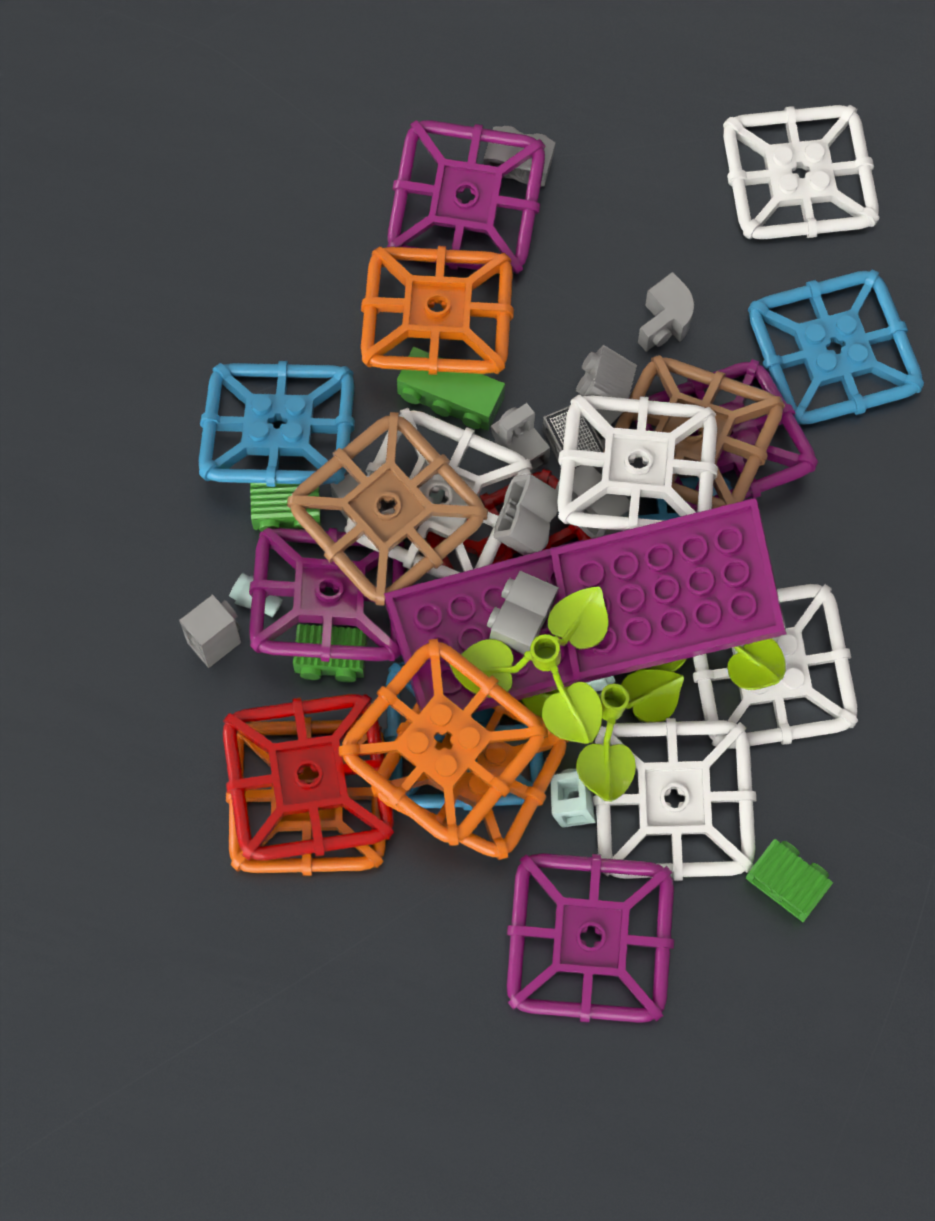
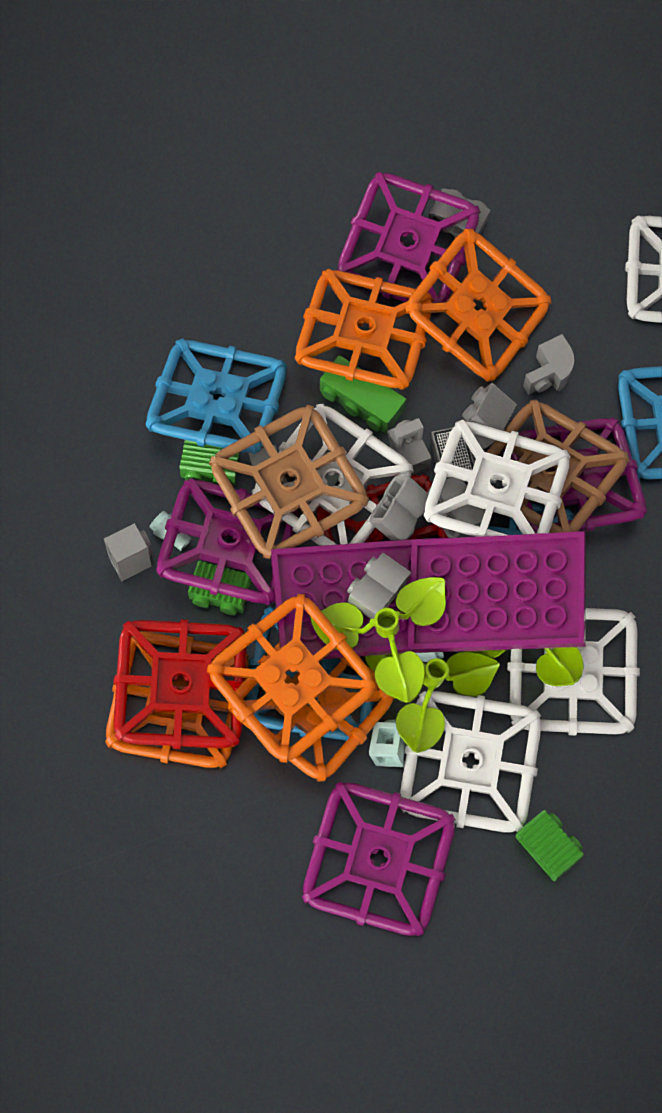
camera: 10 degrees right, 0 degrees up
none -> orange plate [405,229,552,381]

